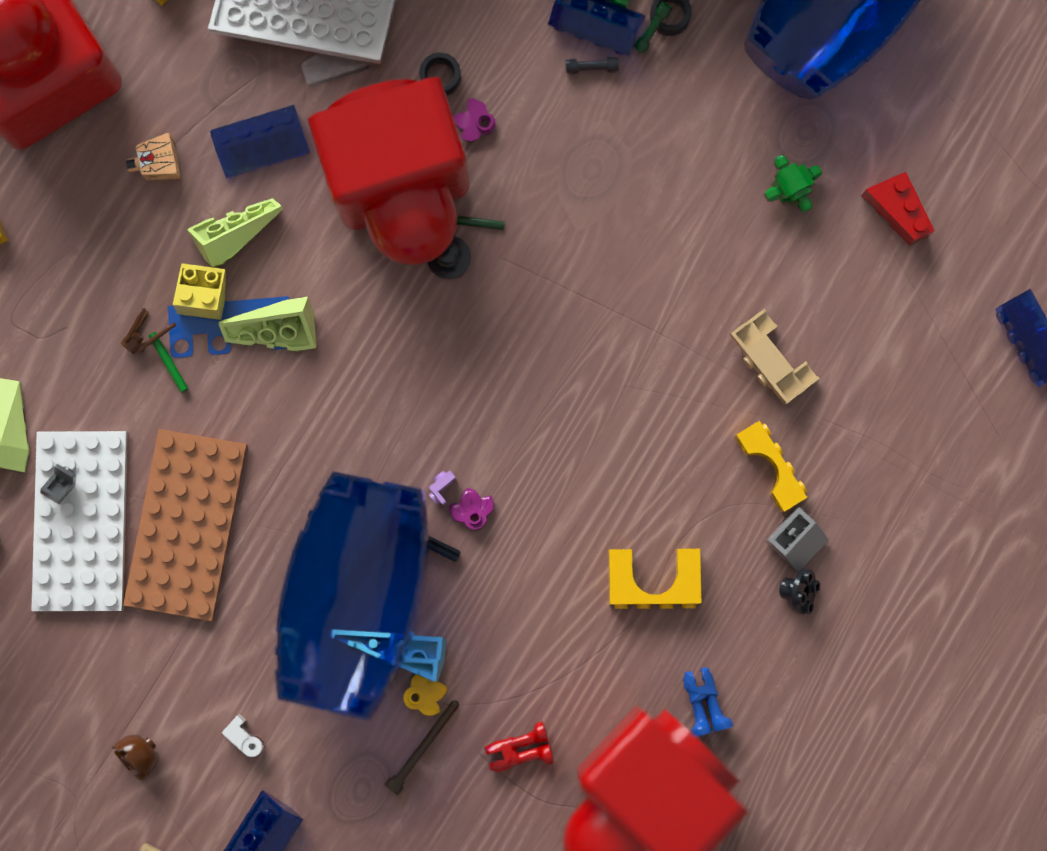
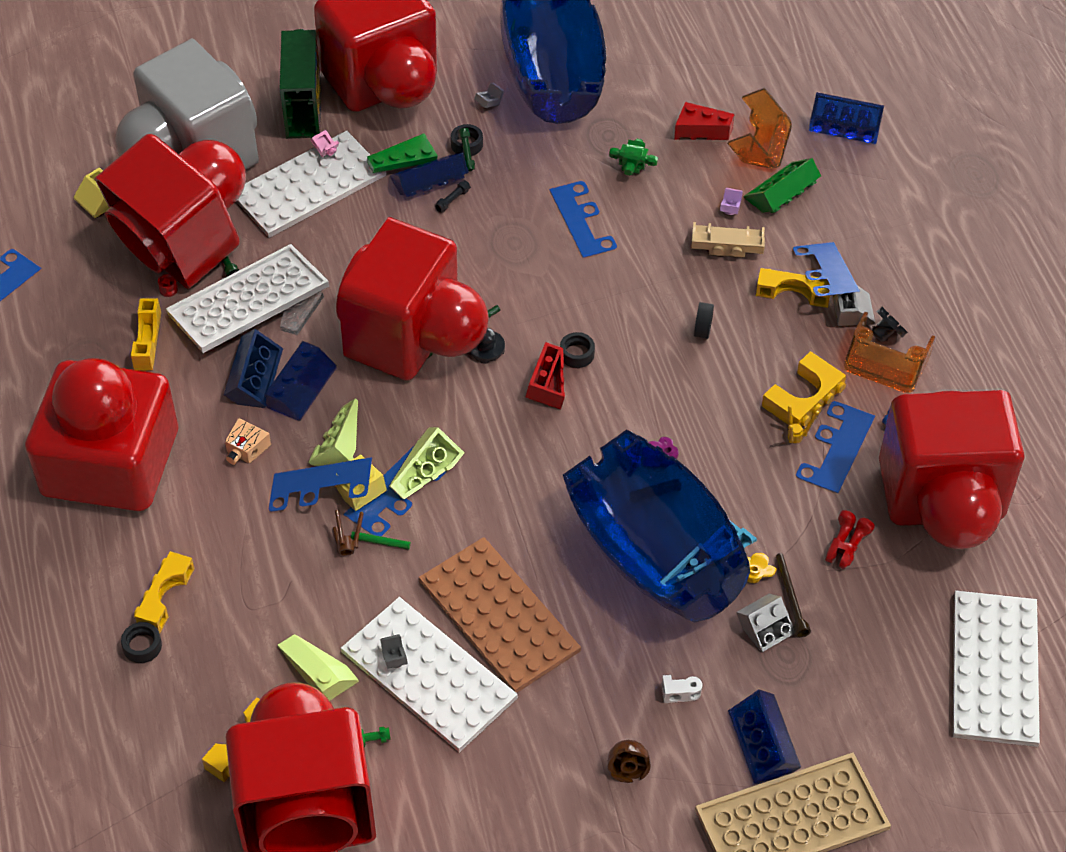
camera: 50 degrees left, 30 degrees down
none -> dark blue slope [224,329,283,408]
none -> blue piece [269,457,372,512]
none -> red wedge [525,342,565,410]
none -> blue piece [550,181,617,258]
none -> black tyre [560,332,595,368]
none -> black tyre [694,302,714,339]
none -> lavender bracket [720,188,743,215]
none -> clear orange windscreen [727,88,792,169]
none -> light grey slope [736,594,795,652]
none -> green slope [744,158,821,213]
none -> yellow plant [787,406,819,444]
none -> piece [793,242,860,296]
none -> blue piece [796,401,875,493]
none -> clear orange windscreen [844,312,935,393]

